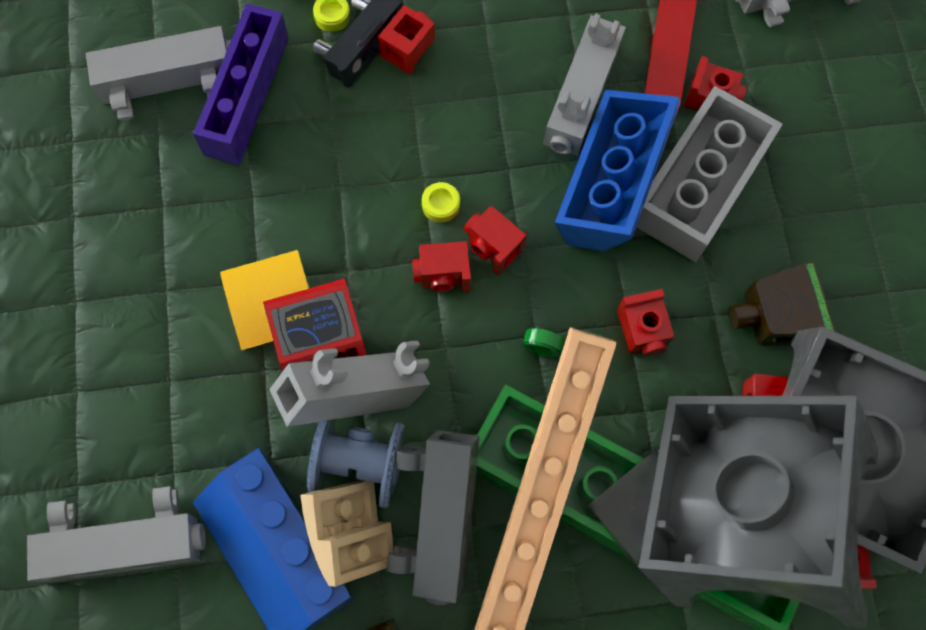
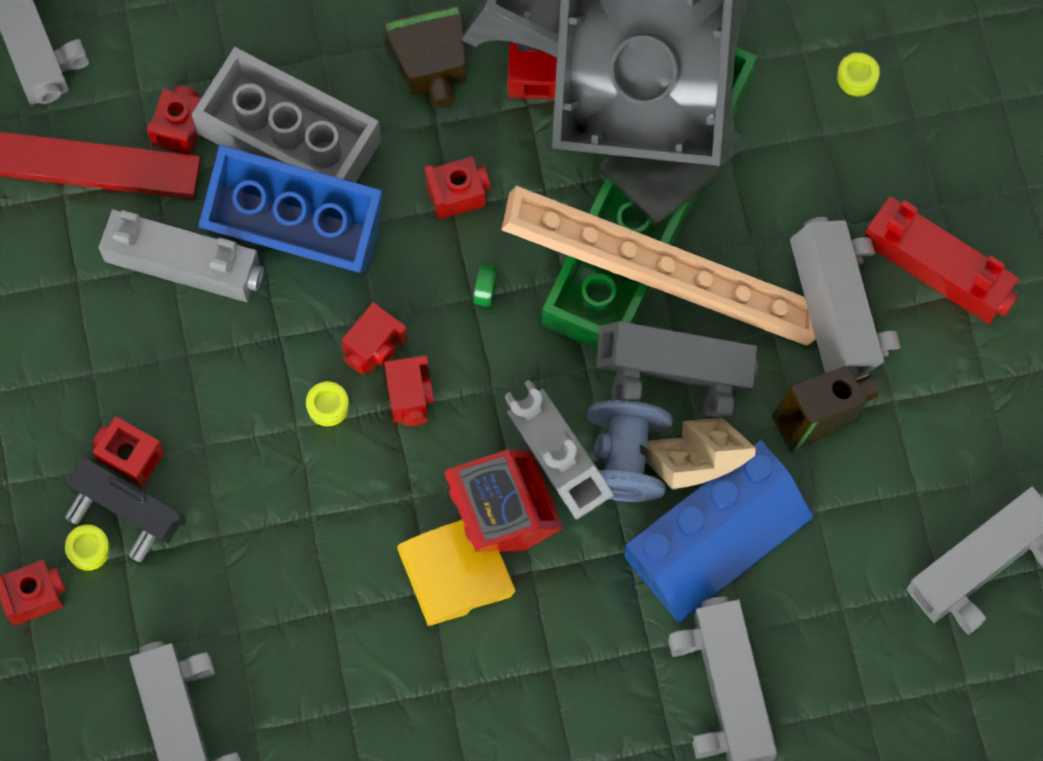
camera: 90 degrees left, 0 degrees up
dark purple brick [193,3,289,165] -> none

